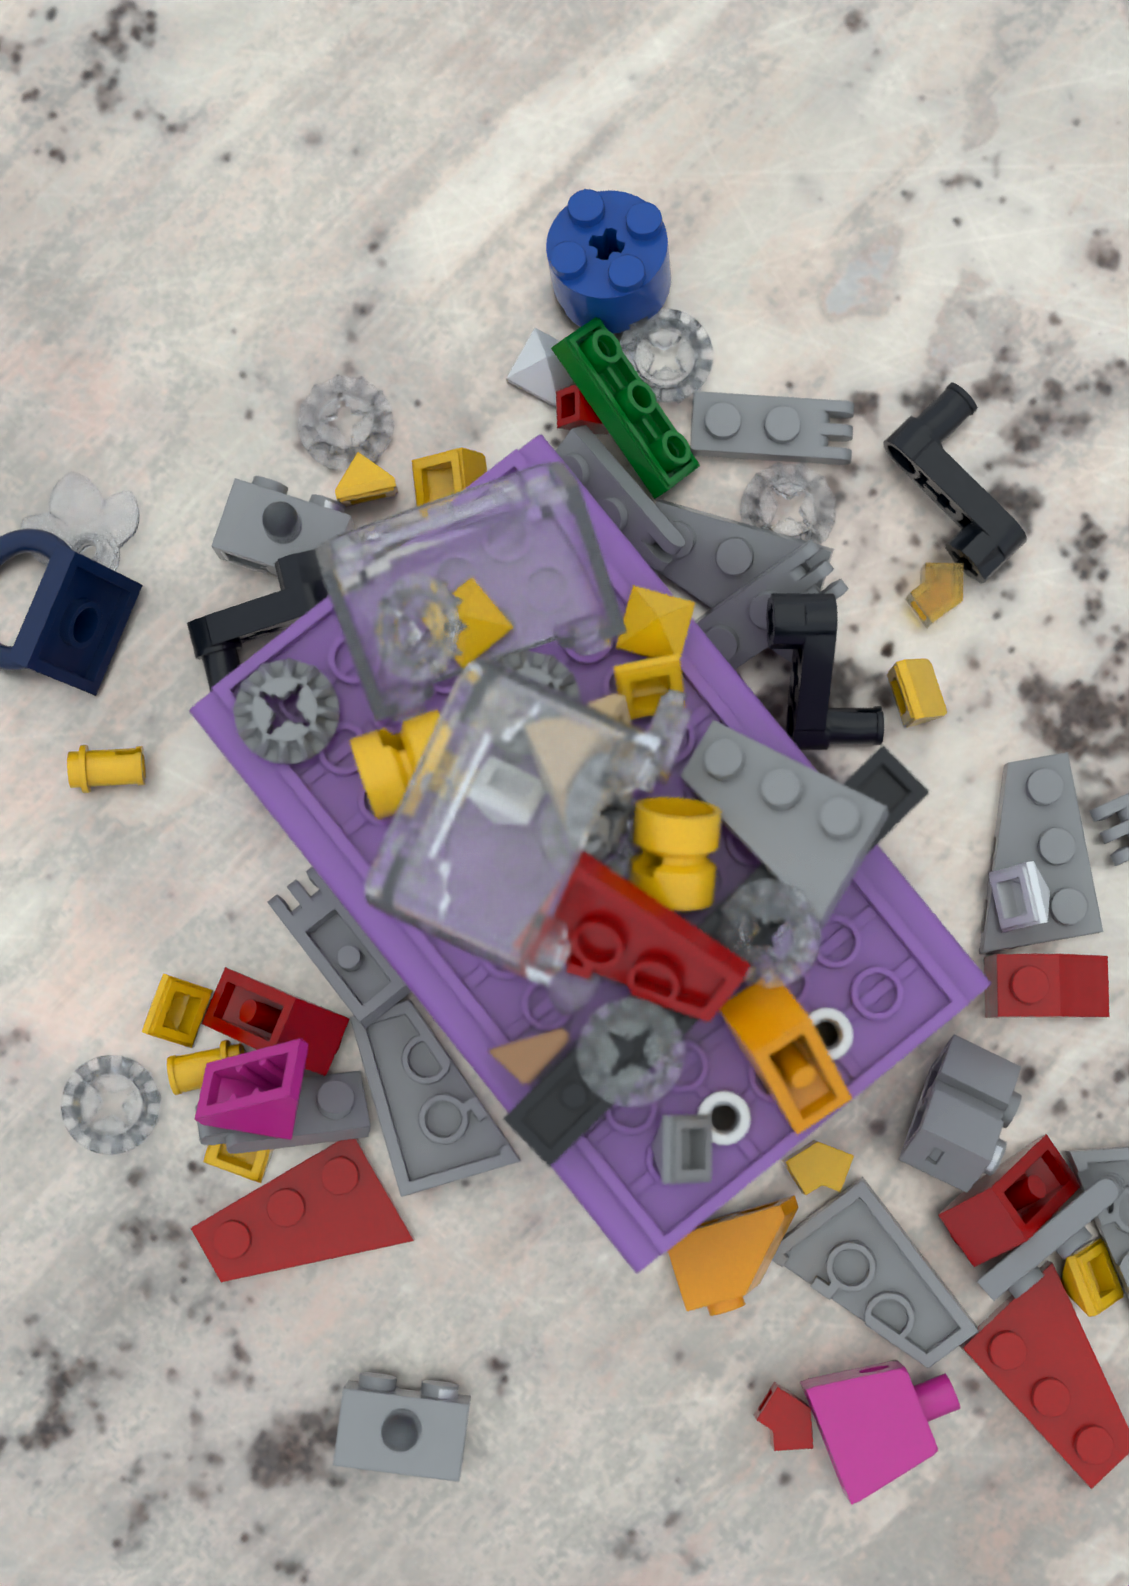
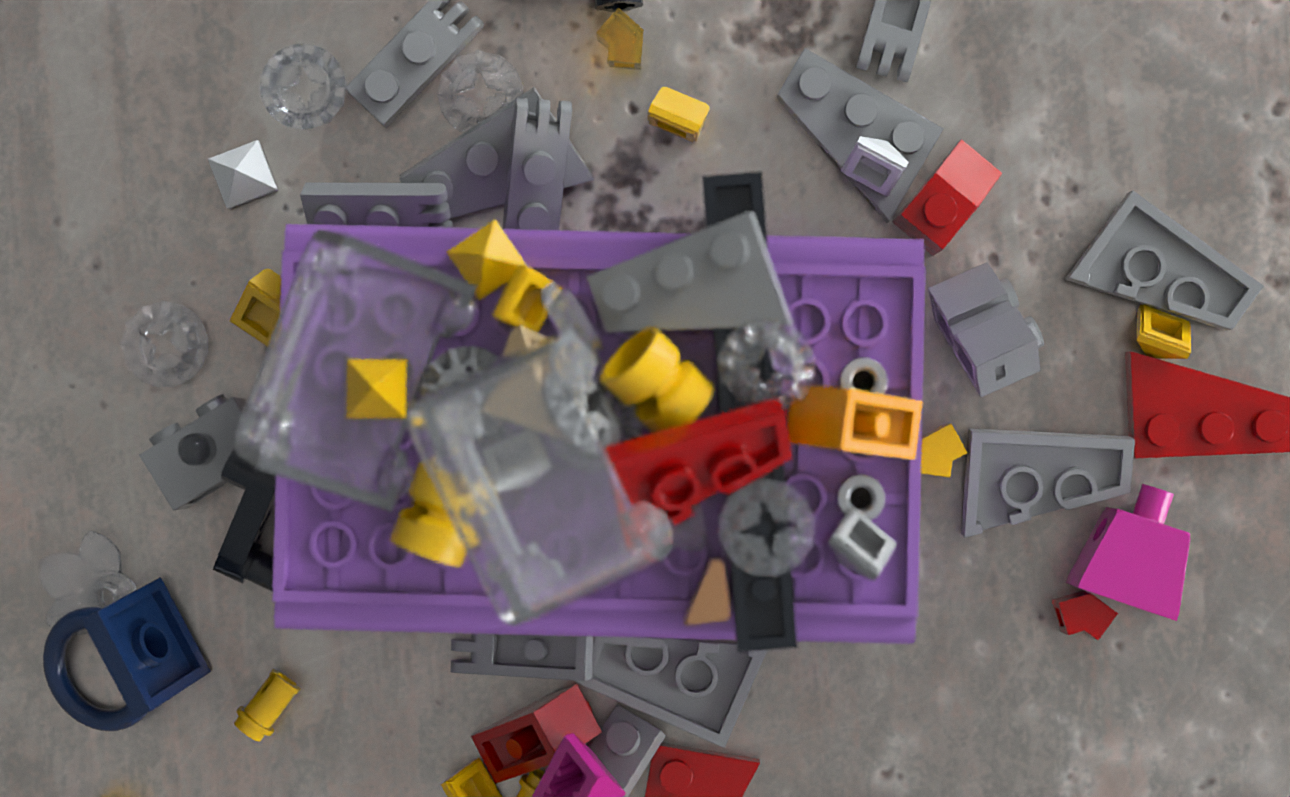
camera: 50 degrees left, 5 degrees up
light grey gear [233,658,339,764] -> none
yellow slope [335,452,398,507] -> none
clear gear [374,574,468,681] -> none
blue brick [546,189,671,334] -> none
green tile [551,317,700,499] -> none
red piece [556,384,609,435] -> none
light orange slope [668,1195,799,1316] -> none
black beam [766,593,884,750] -> none
red slope [938,1134,1080,1267] -> none
light grey hinge [977,1172,1125,1301] -> none

